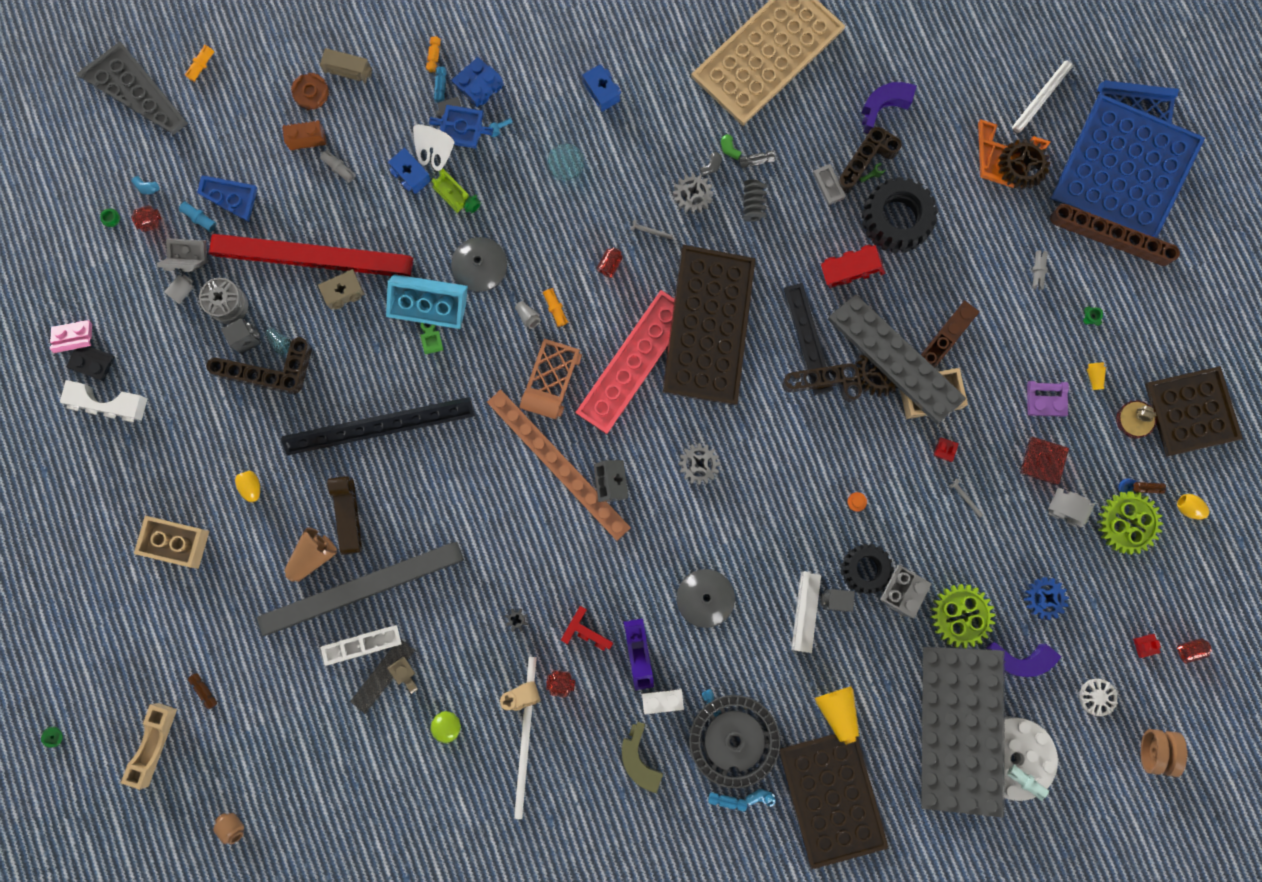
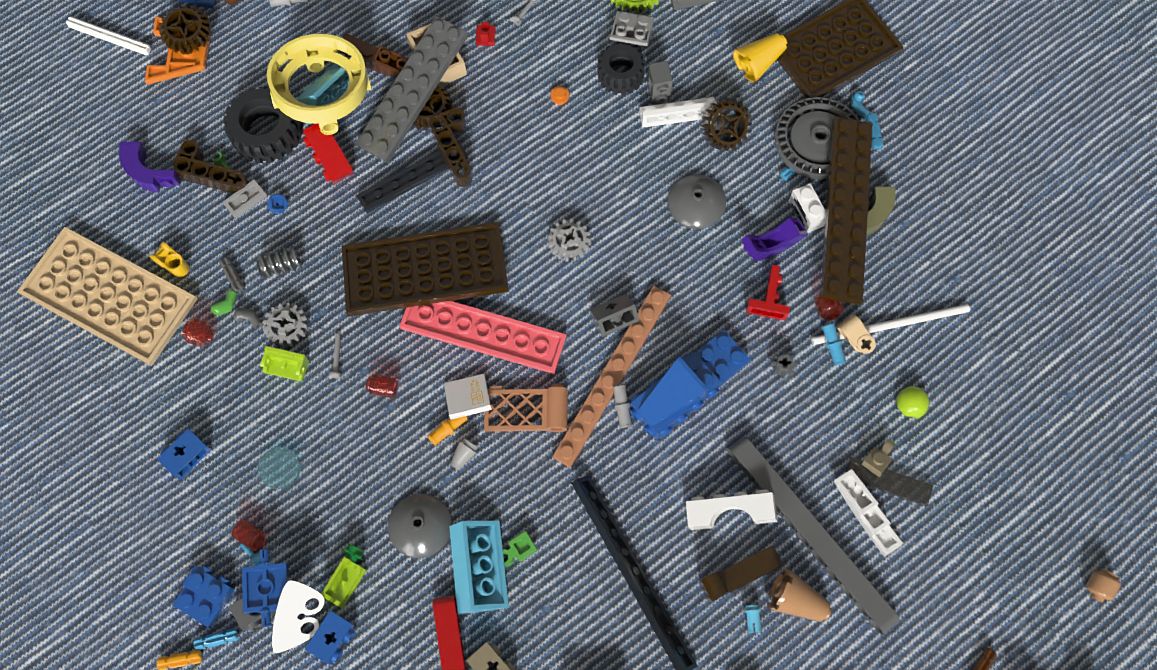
camera: 105 degrees left, 10 degrees down
none -> yellow piece [149,242,190,277]
none -> clear red head [182,318,215,347]
none -> clear red brick [231,519,267,551]
none -> lime hinge [260,346,309,382]
none -> light yellow piece [267,34,371,135]
none -> blue tile [267,194,288,214]
none -> medium azure slope [295,57,351,126]
none -> white tile [444,374,491,419]
none -> light grey pin [612,385,633,428]
none -> blue wedge [630,330,751,440]
none -> white arch [686,490,777,530]
none -> dark brown gear [700,98,753,151]
none -> medium azure pin [744,605,762,633]
none -> dark brown plate [820,116,873,305]
none -> dark azure pin [822,323,847,366]

